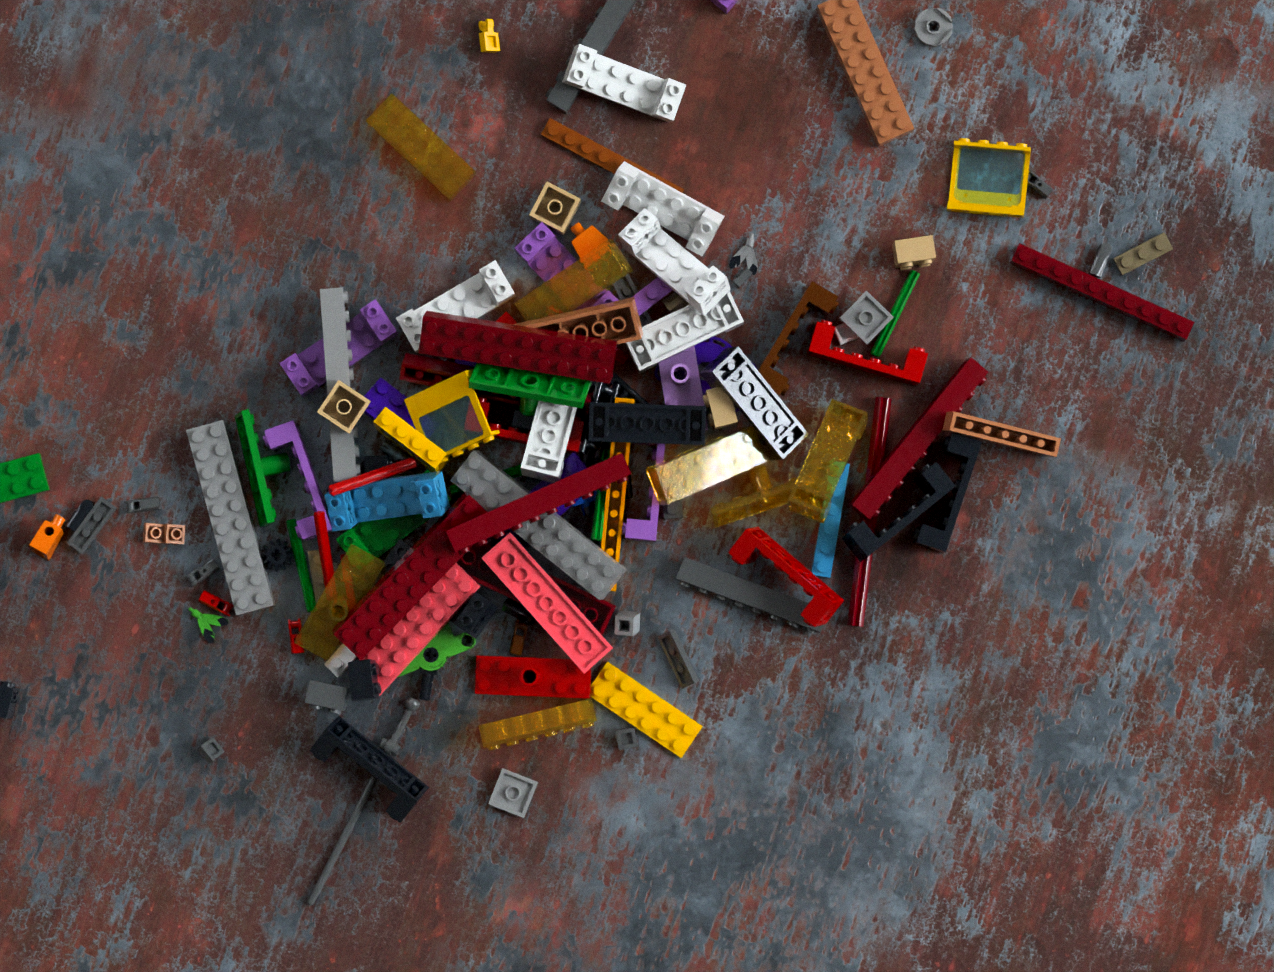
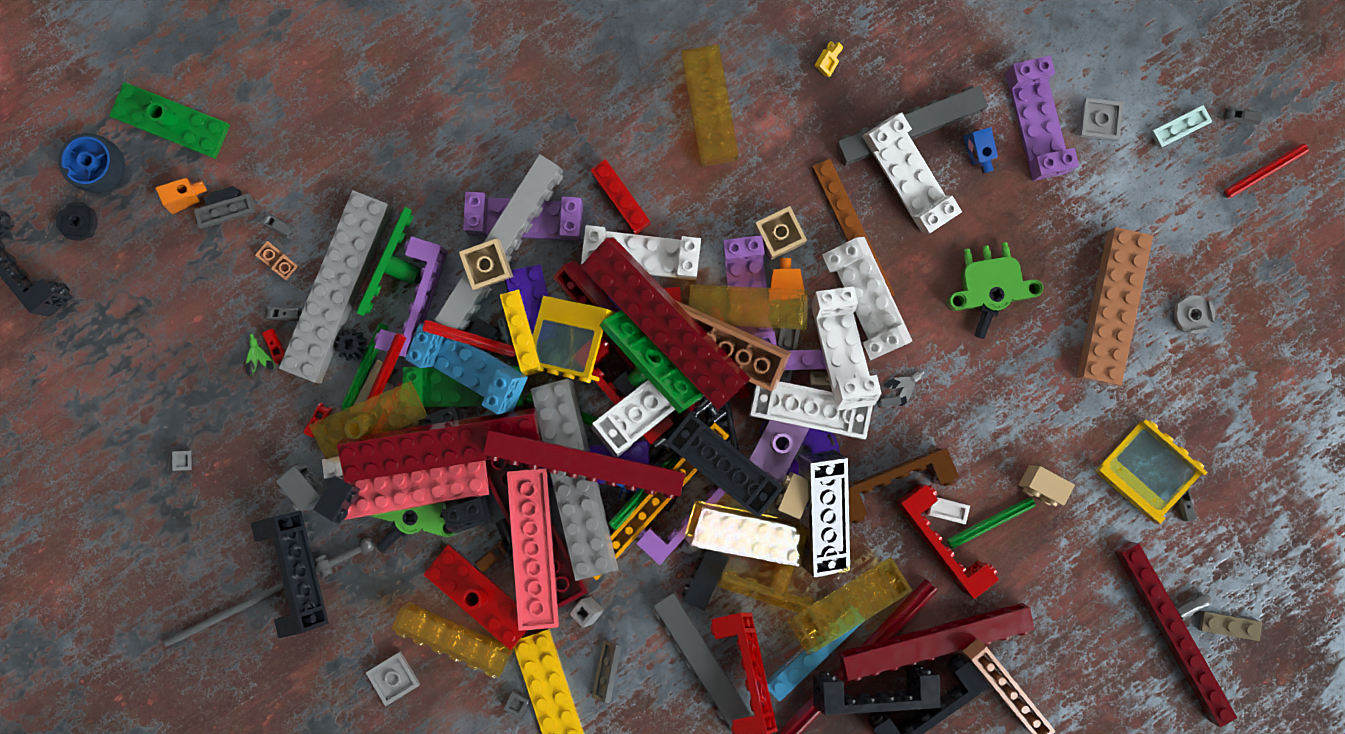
camera: 40 degrees right, 0 degrees up
light grey plate [839,291,894,345] -> none
none -> red brick [590,159,651,235]
none -> black brick [682,546,729,611]
none -> bright green piece [946,242,1043,339]
none -> blue torso [962,127,998,174]

